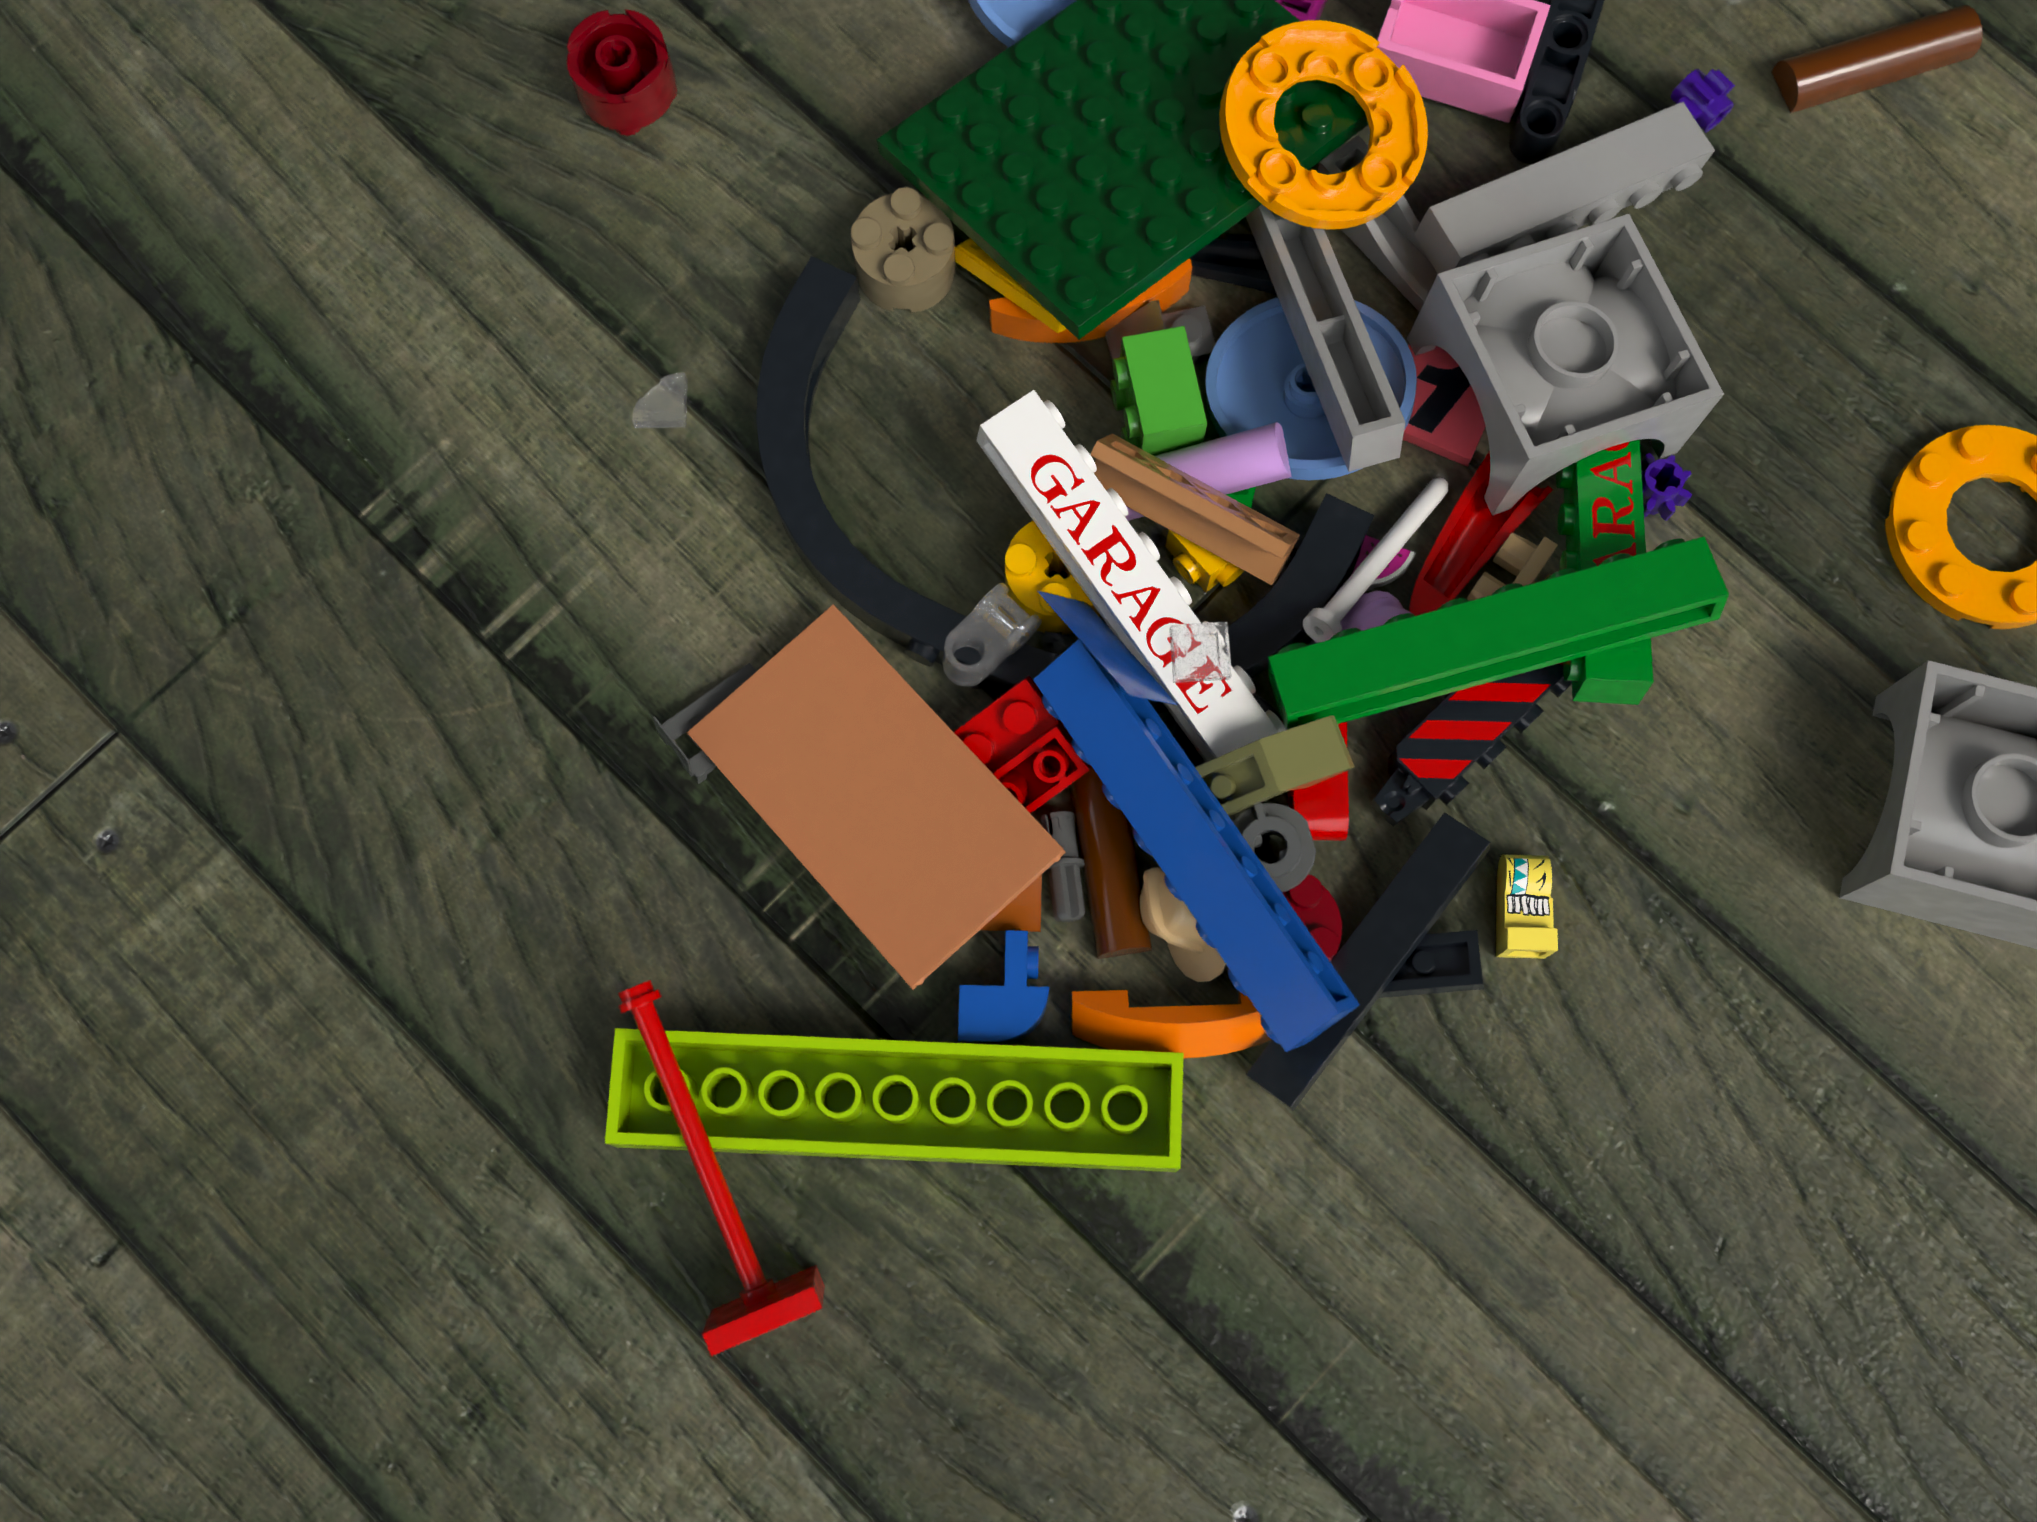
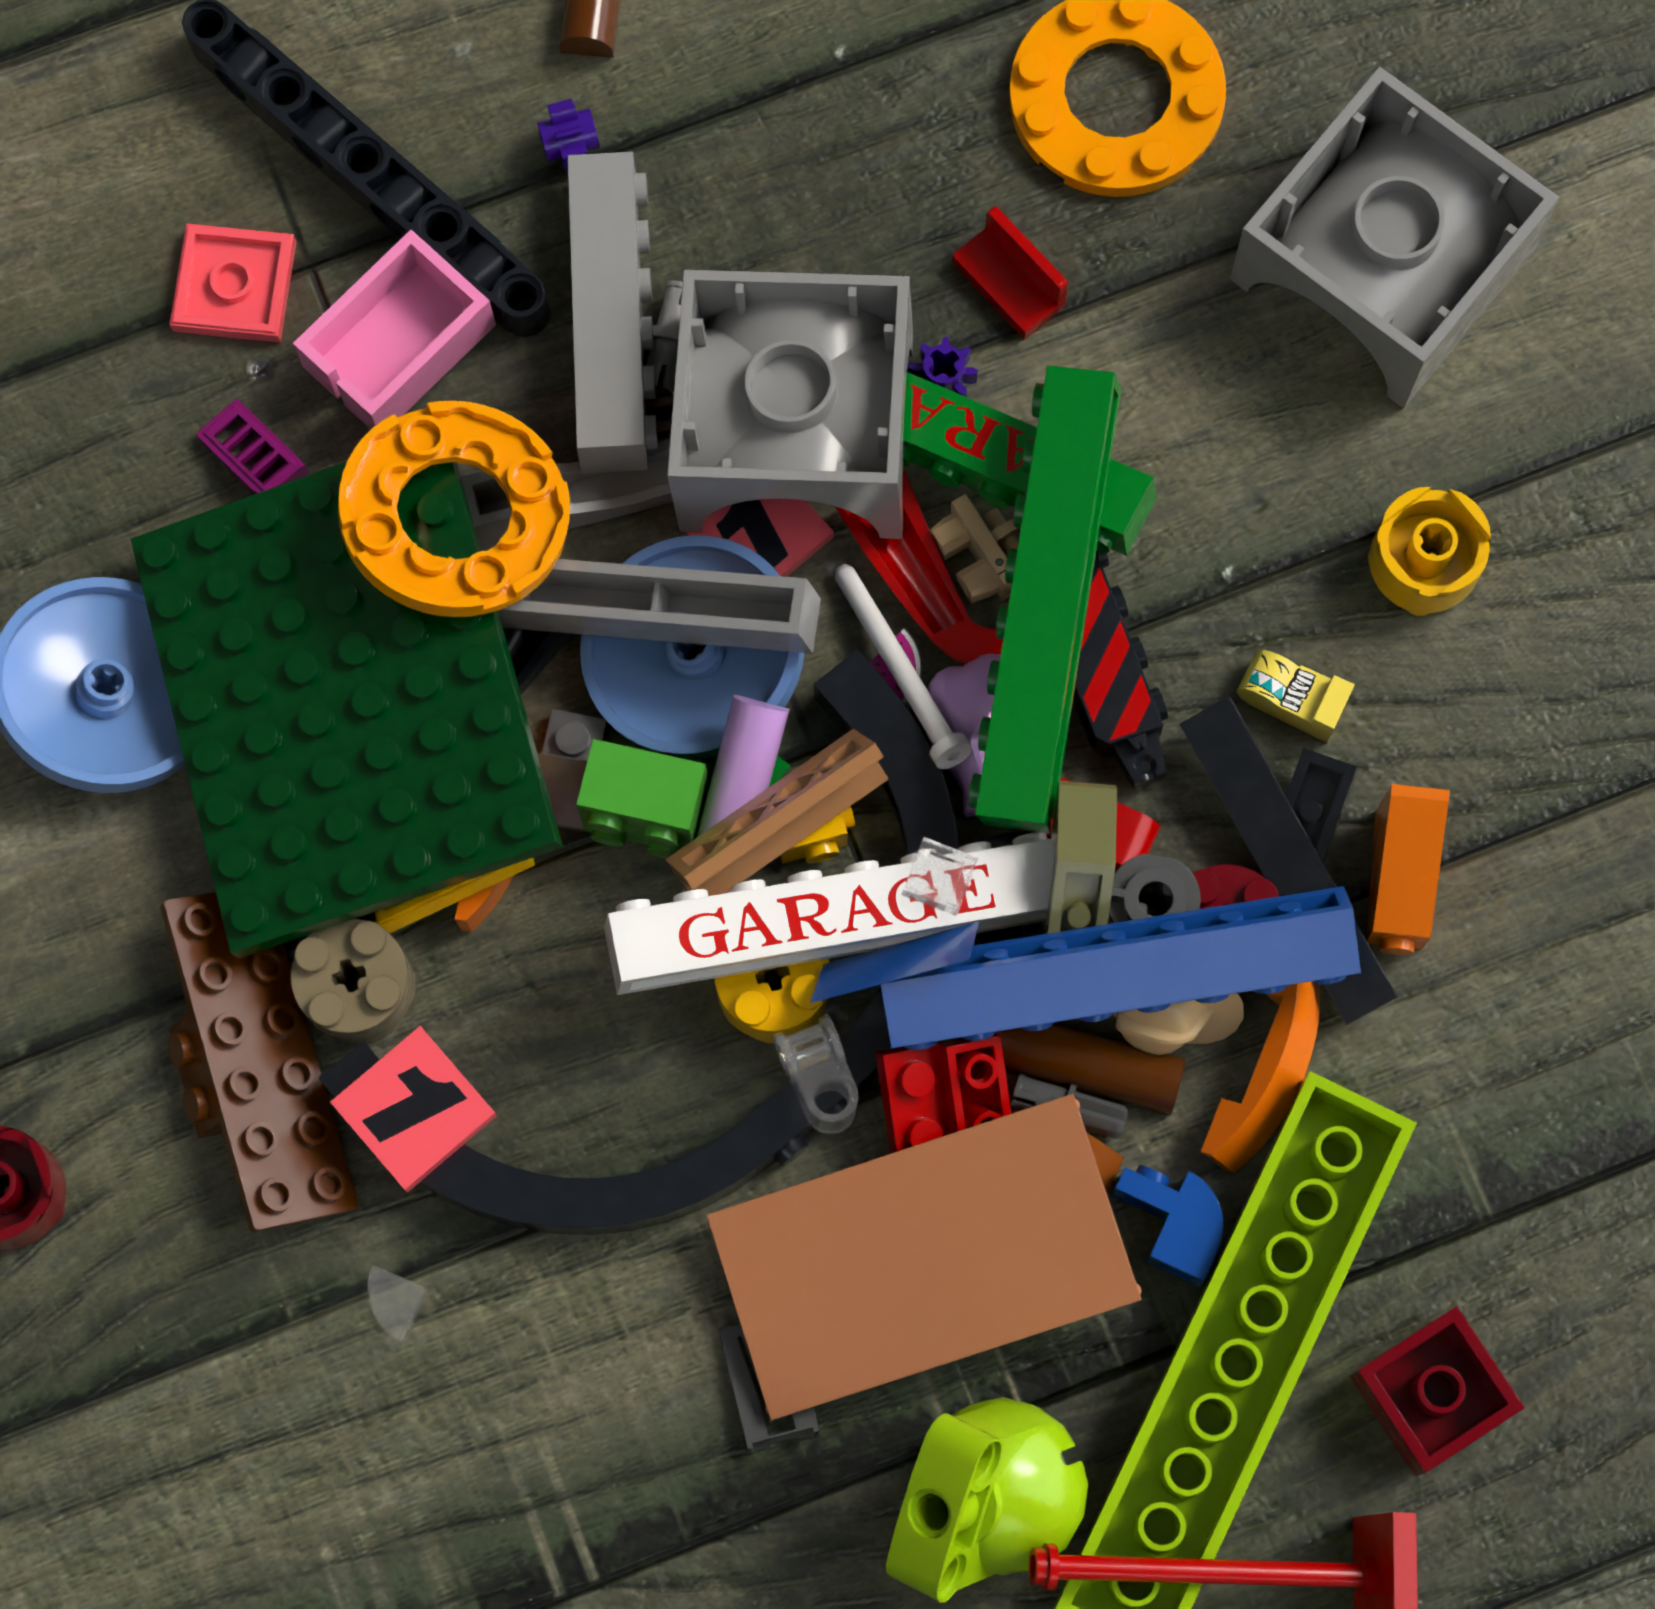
camera: 65 degrees left, 0 degrees up
none -> reddish brown bracket [160,892,358,1233]
none -> coral tile [330,1026,497,1193]
none -> lime piece [886,1397,1088,1603]
none -> red panel [952,206,1068,340]
none -> dark red brick [1349,1306,1525,1477]
none -> orange slope [1365,784,1450,956]
none -> yellow brick [1368,487,1491,616]

